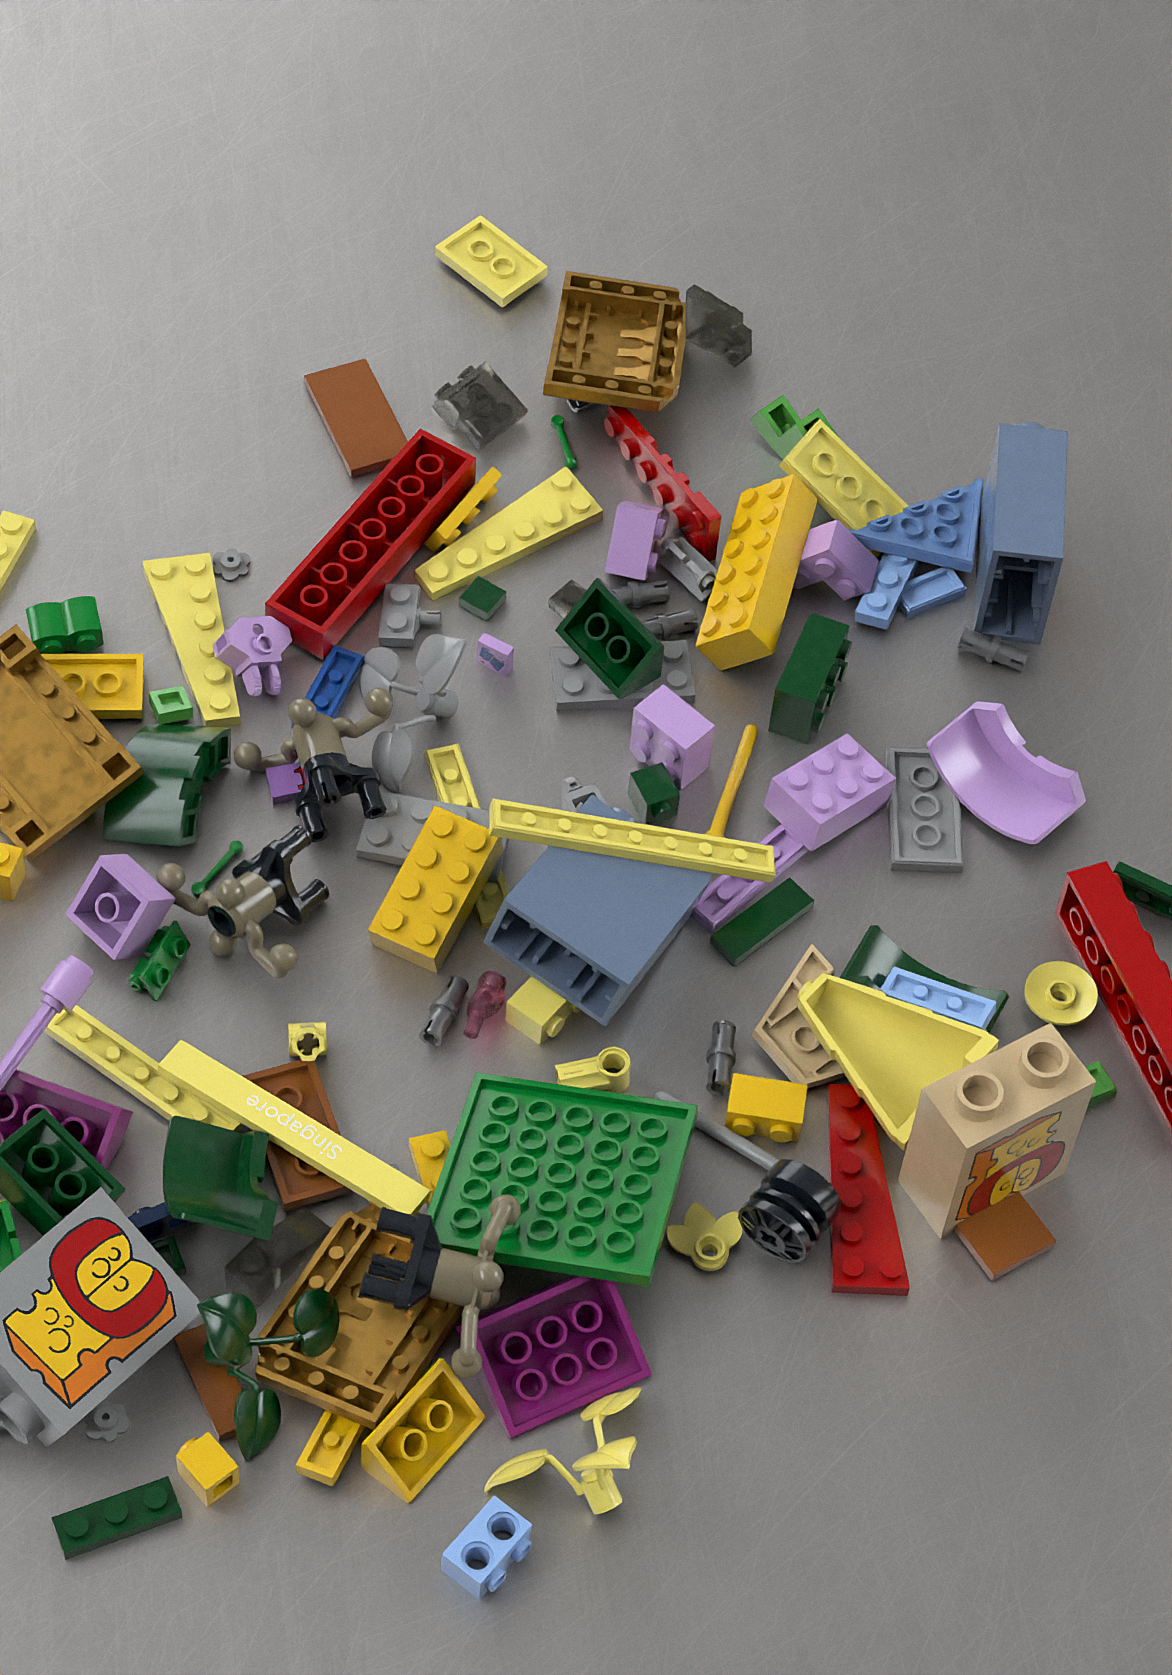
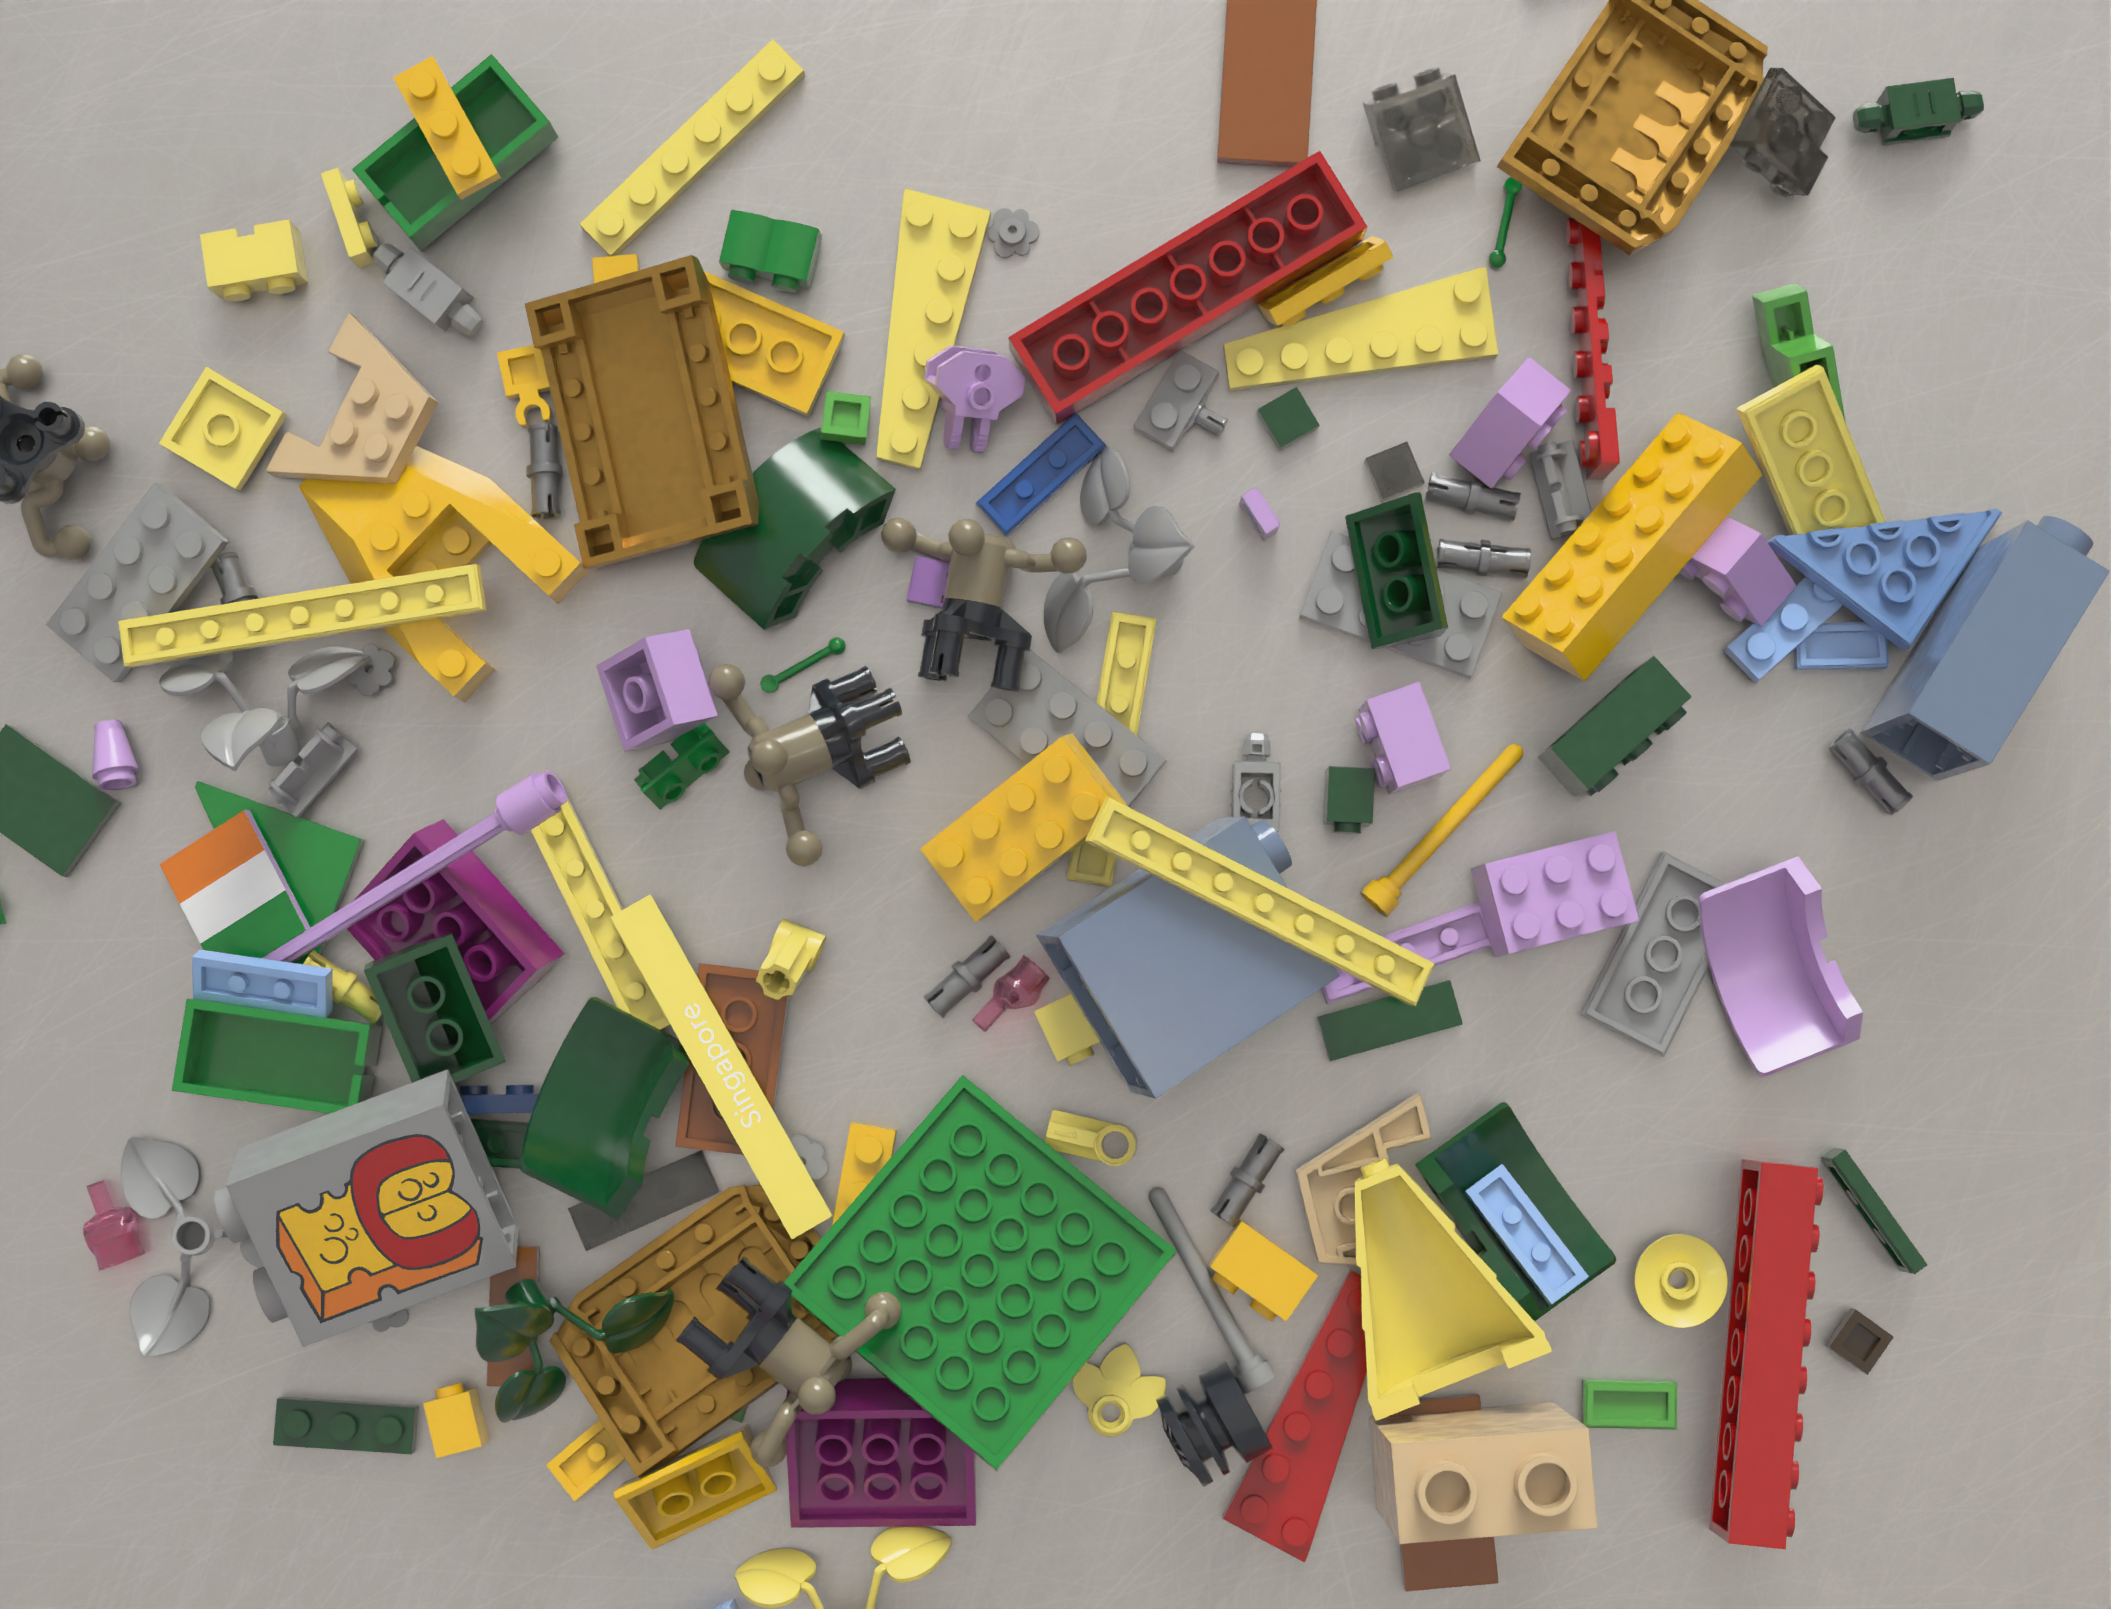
camera: 35 degrees right, 30 degrees up
none -> dark green piece [1853,78,1984,145]

